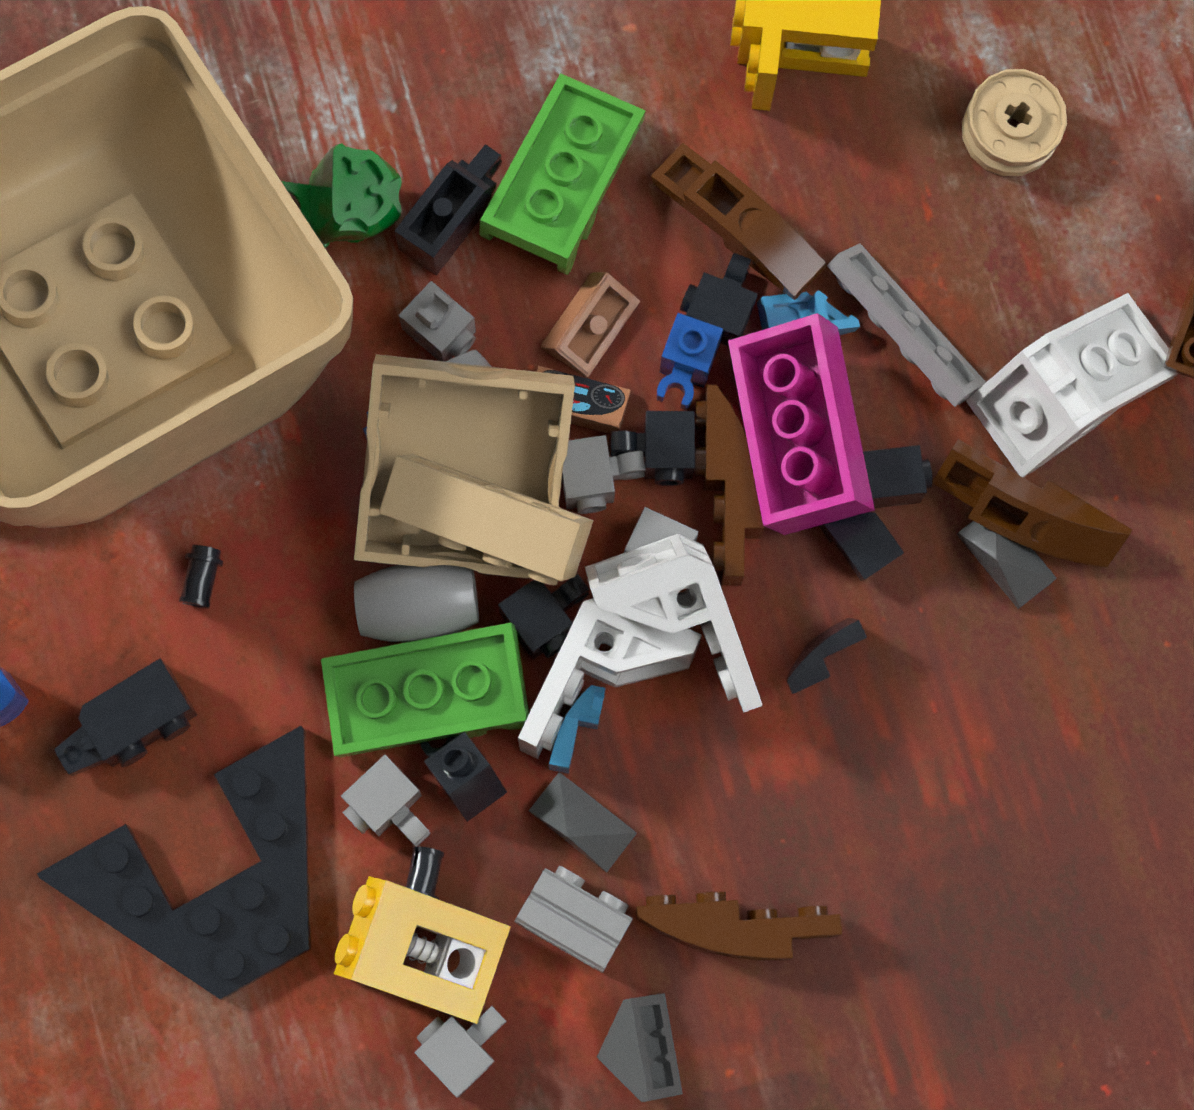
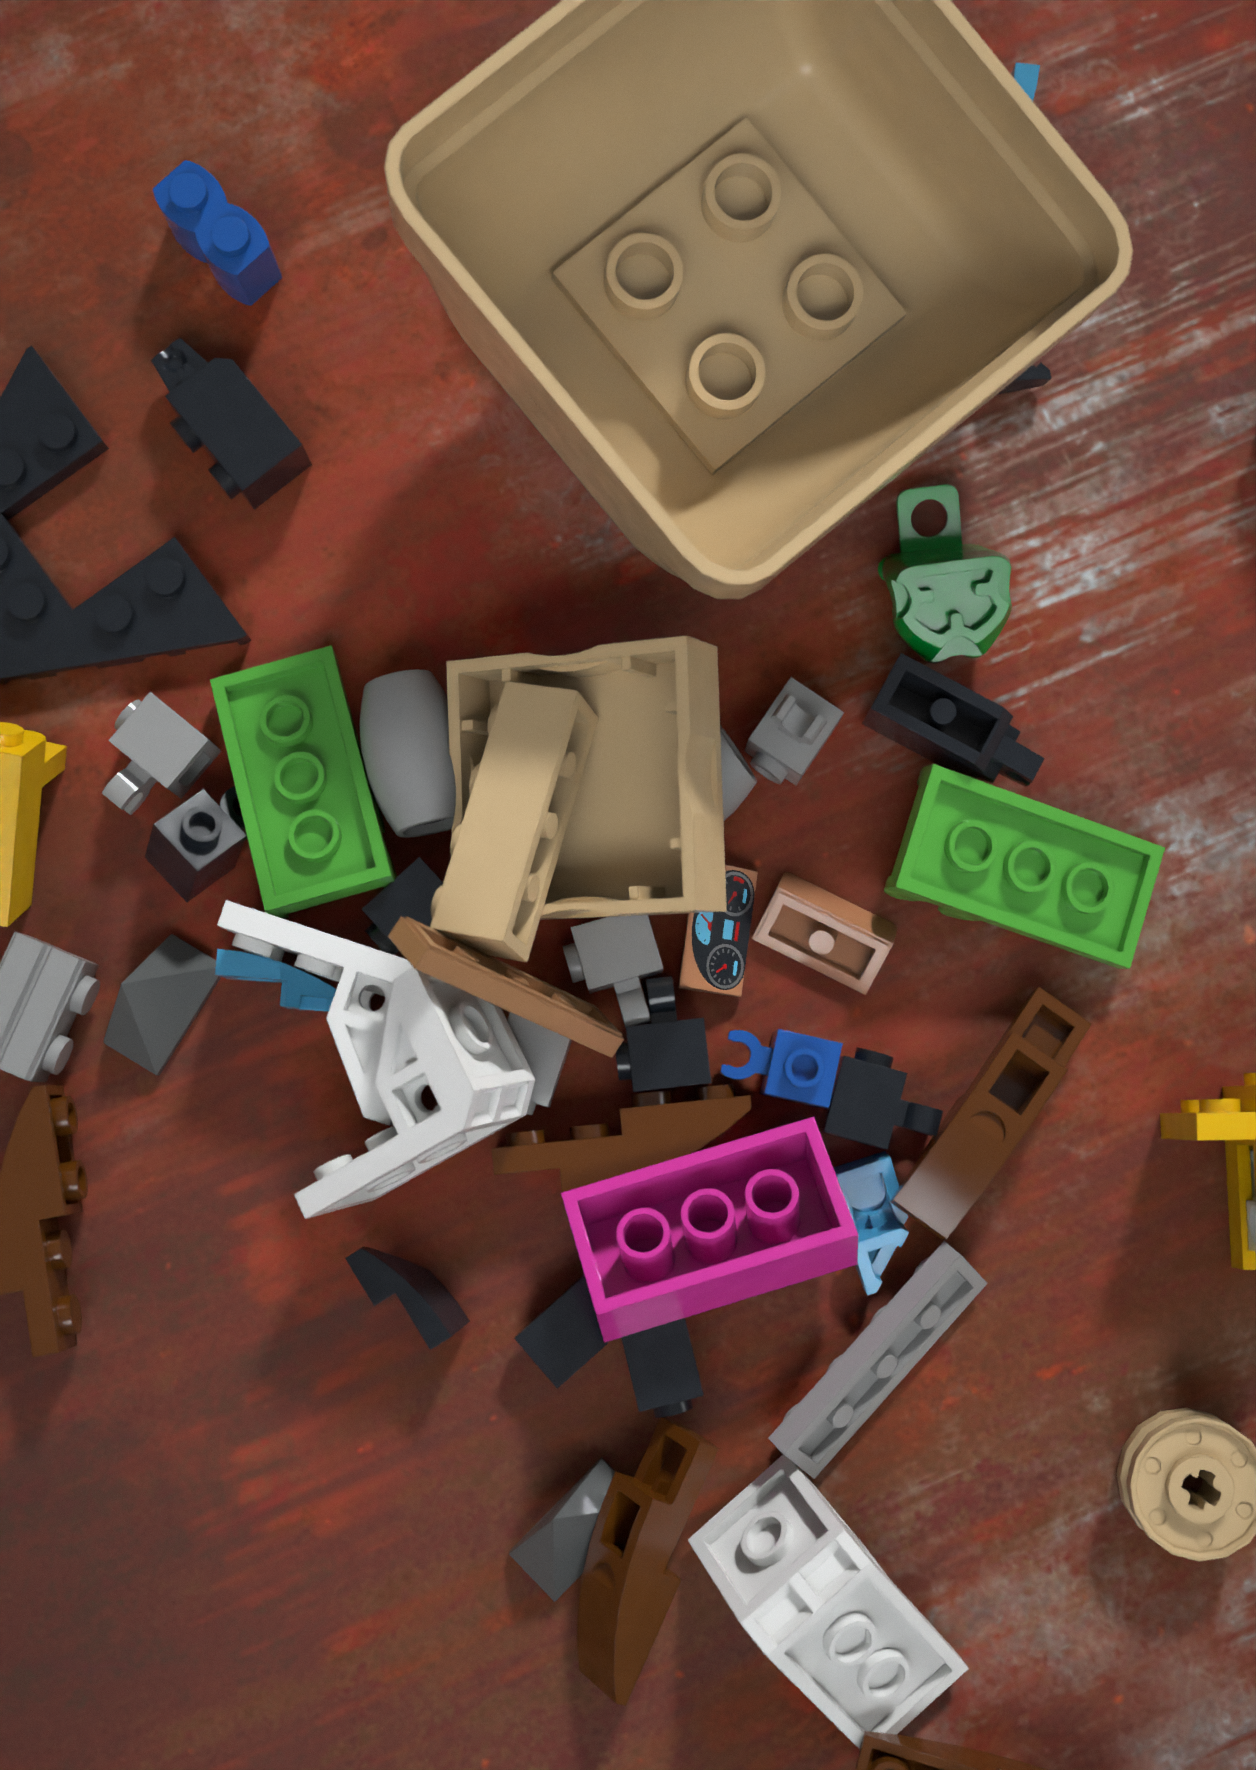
camera: 85 degrees right, 5 degrees up
black pin [179,545,224,609] -> none
black pin [406,846,444,900] -> none
none -> medium nougat tile [388,917,624,1058]

